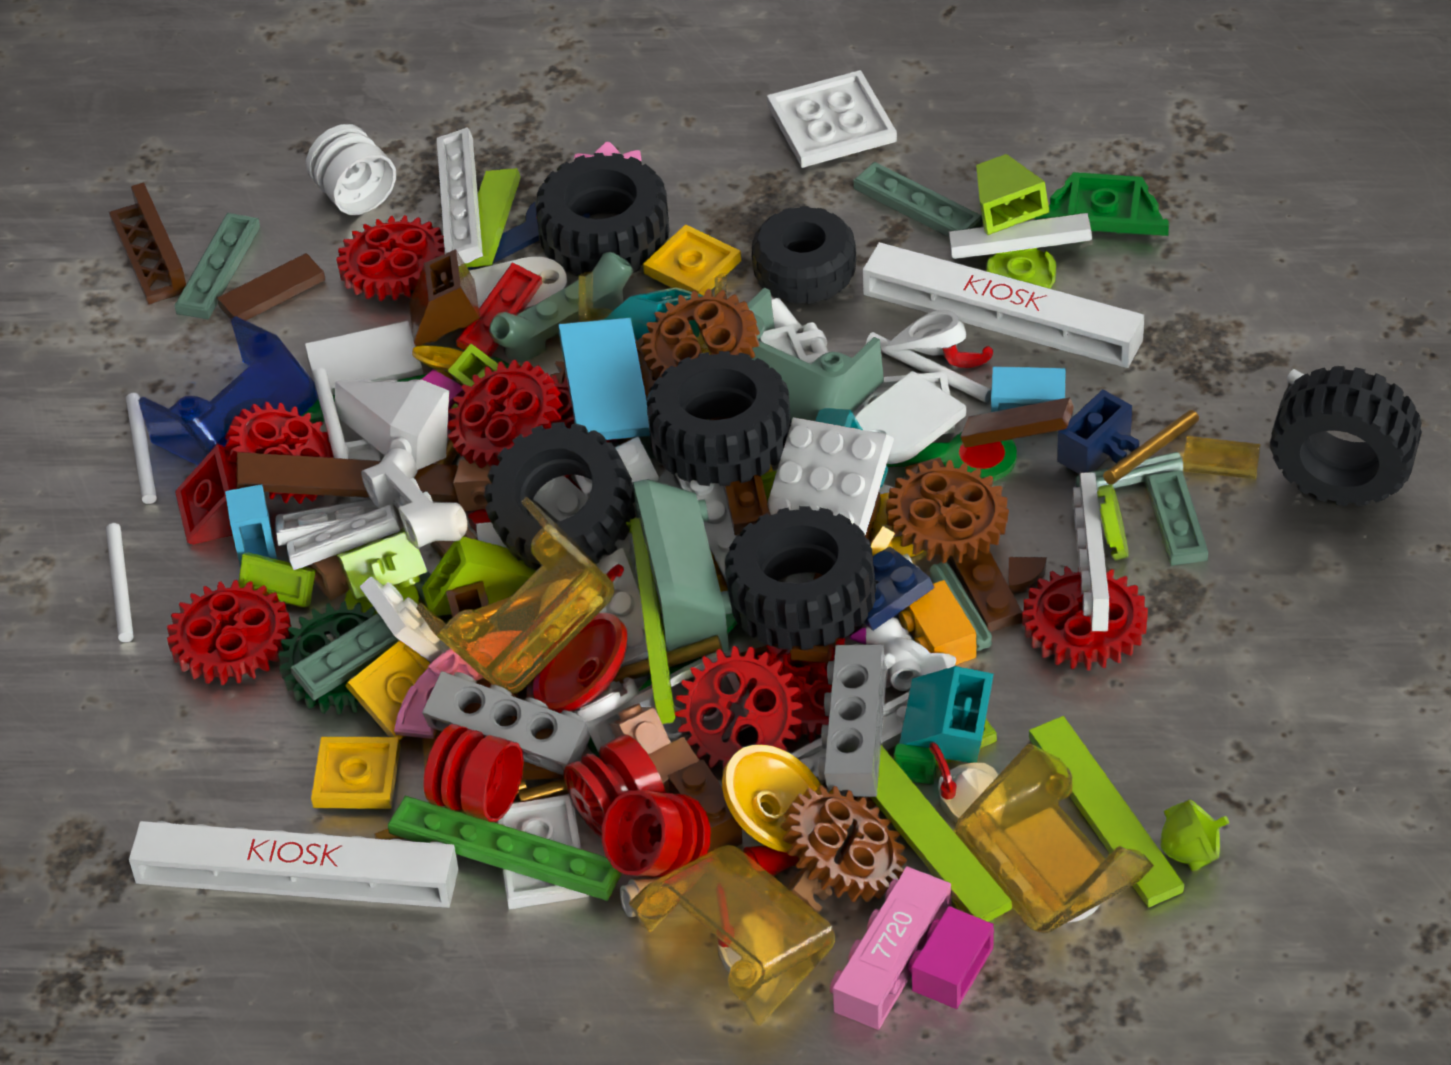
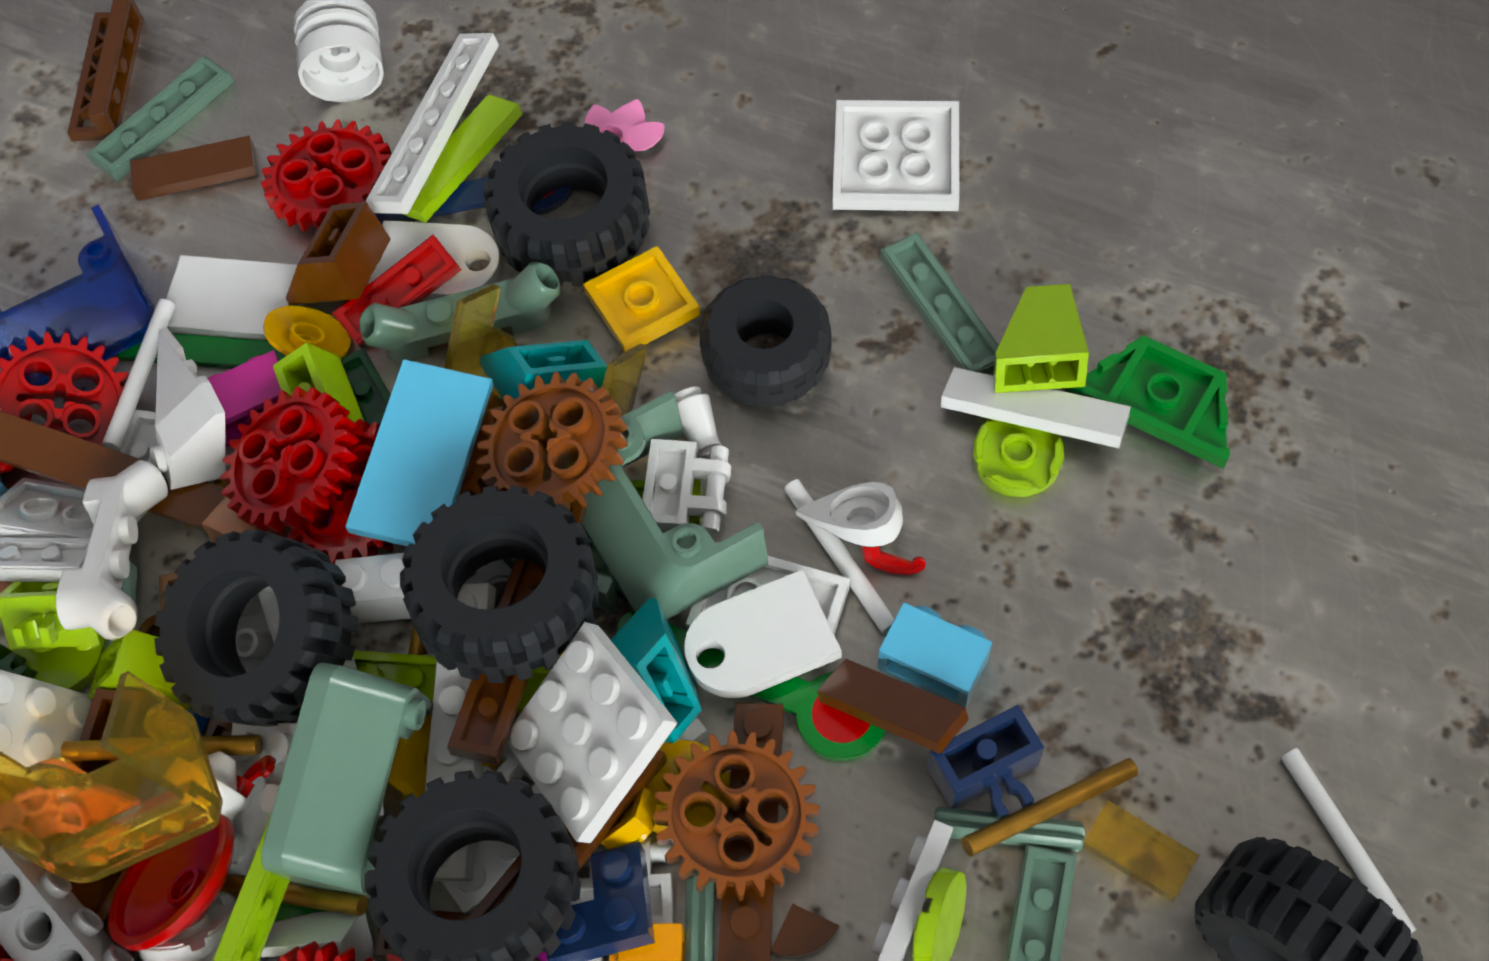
camera: 25 degrees right, 15 degrees up
white brick [863,242,1144,368] -> none

